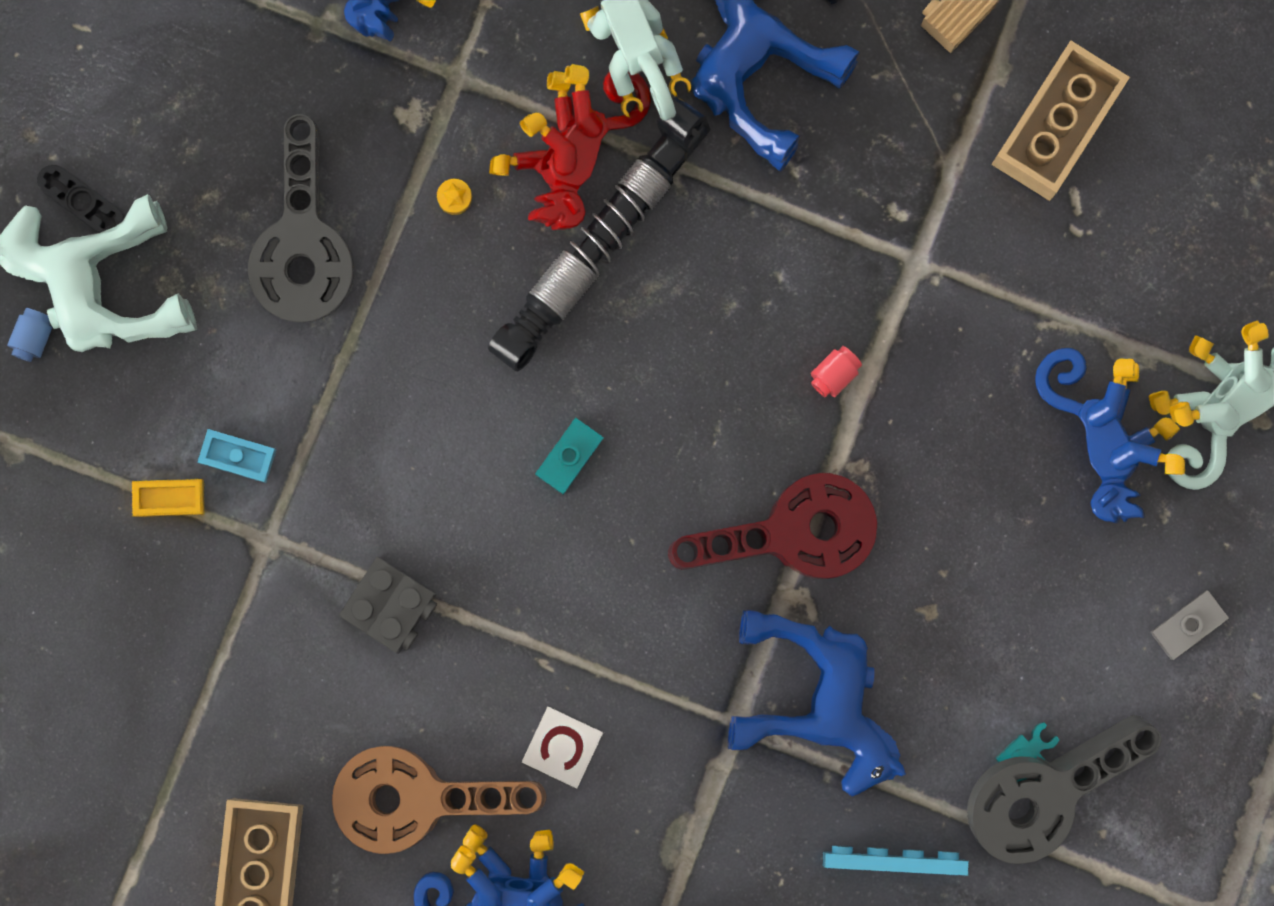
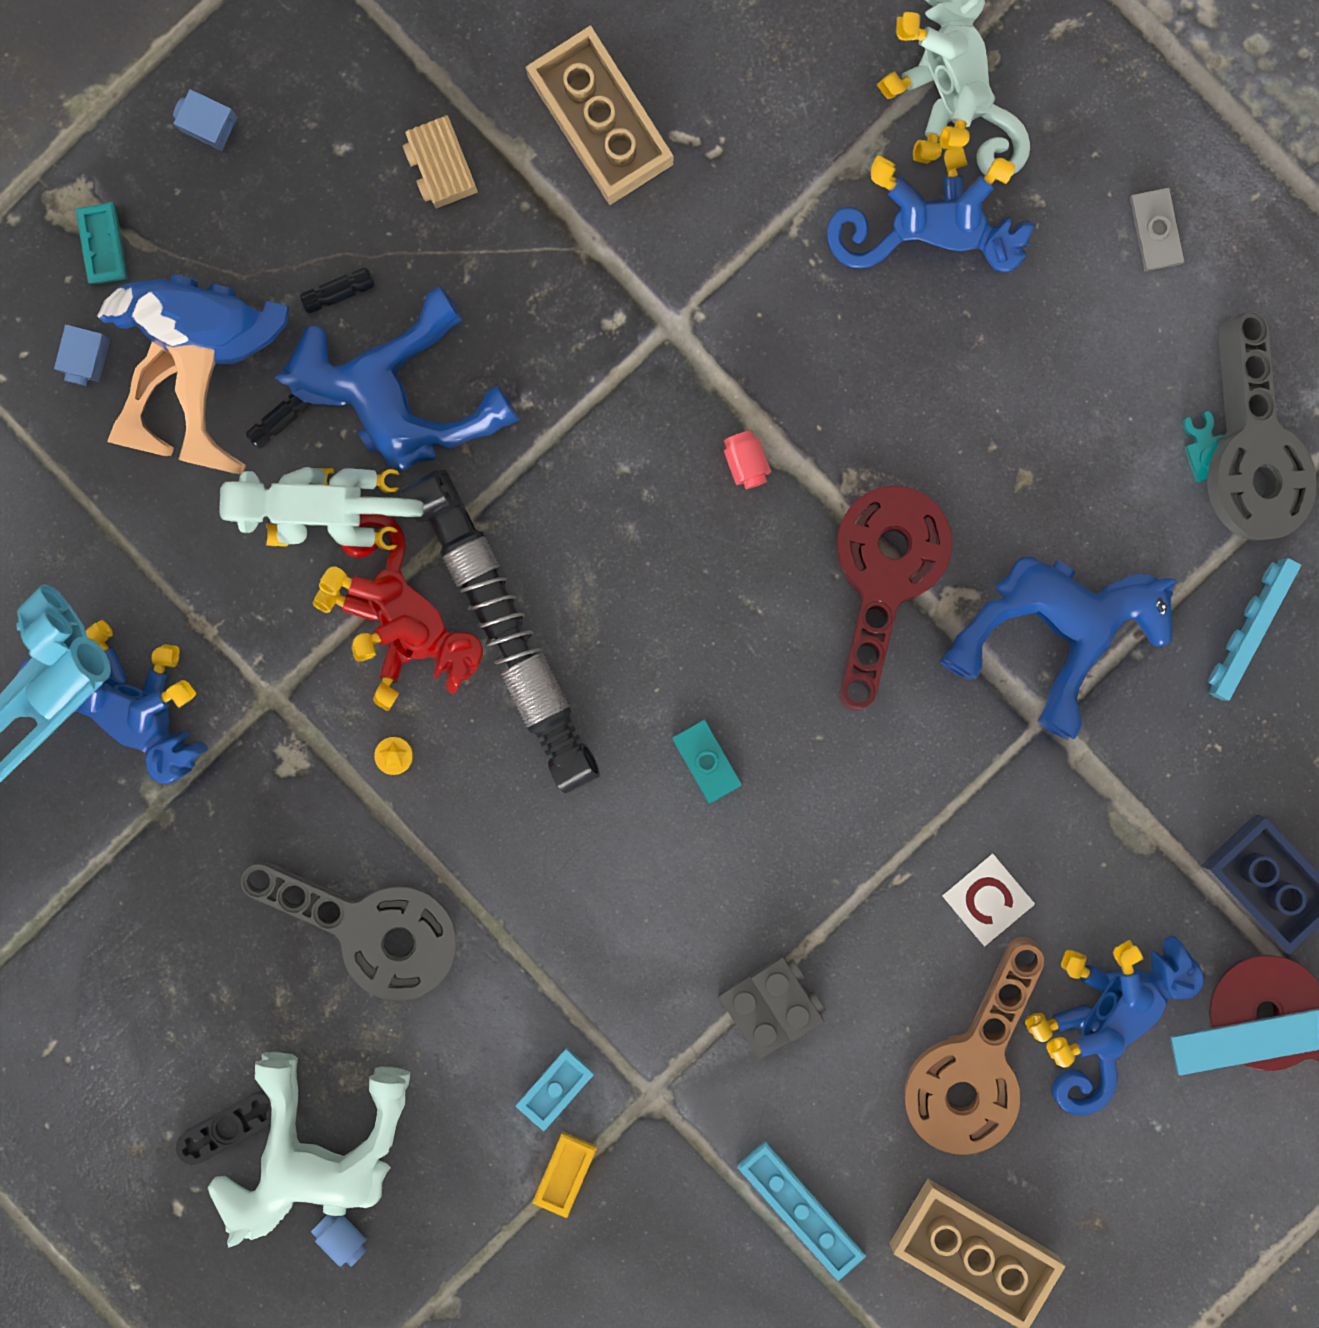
camera: 65 degrees left, 5 degrees up
none -> medium azure tile [737,1140,866,1281]

